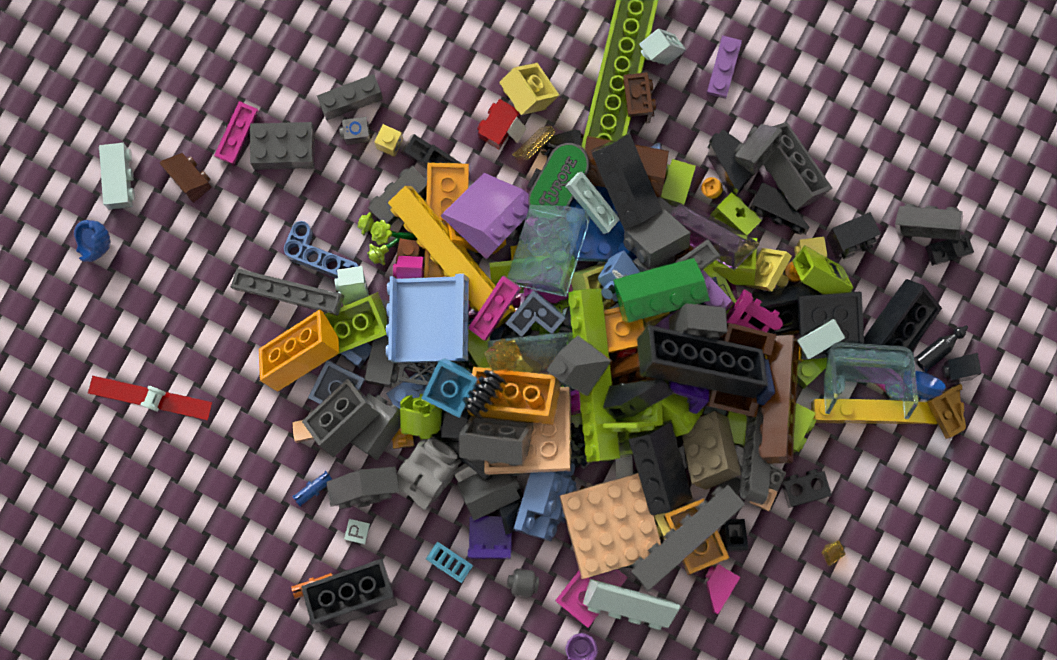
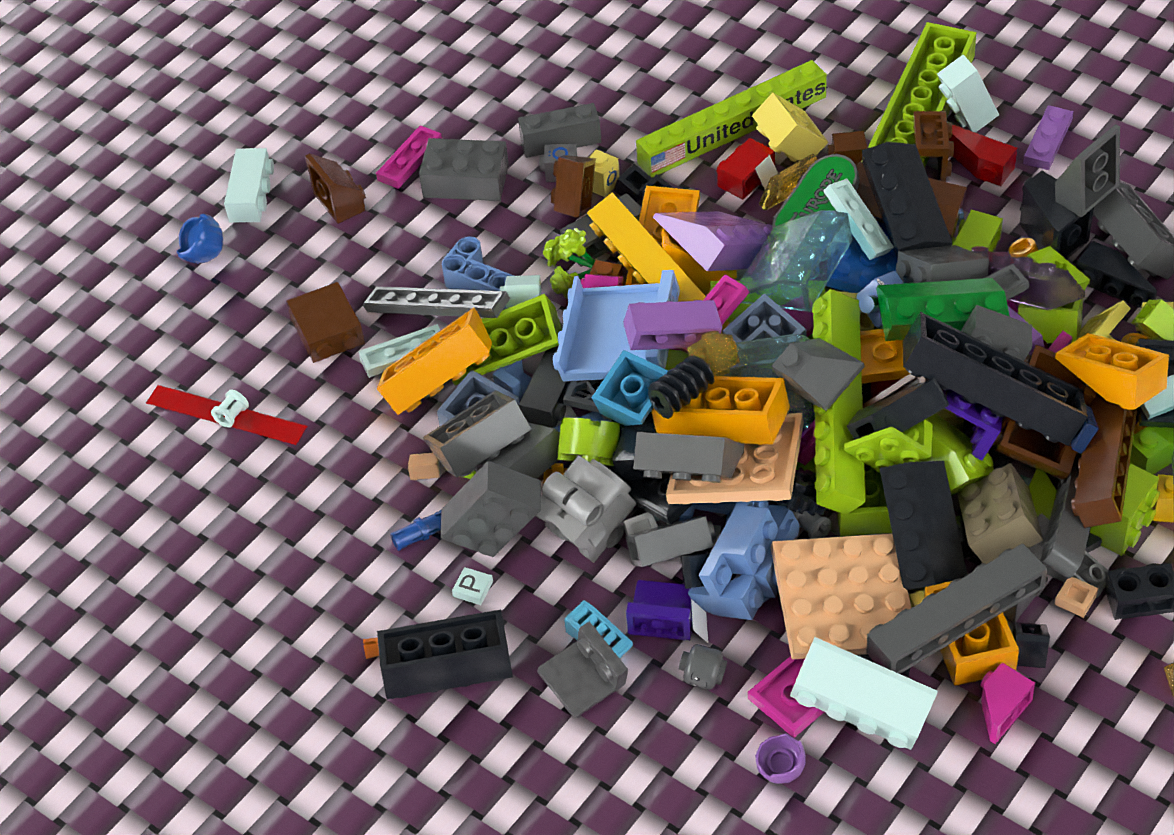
camera: 10 degrees right, 30 degrees down
none -> reddish brown brick [286,282,365,363]
none -> light aqua plate [358,324,440,378]
none -> flat silver bracket [537,621,628,718]
none -> reddish brown slope [551,155,596,217]
none -> medium lavender brick [623,300,722,350]
none -> lime brick [636,60,827,178]
none -> white sticker [691,599,708,643]
none -> reddish brown brick [827,131,867,167]
none -> red slope [949,125,1018,187]
none -> light orange slope [1055,333,1169,410]

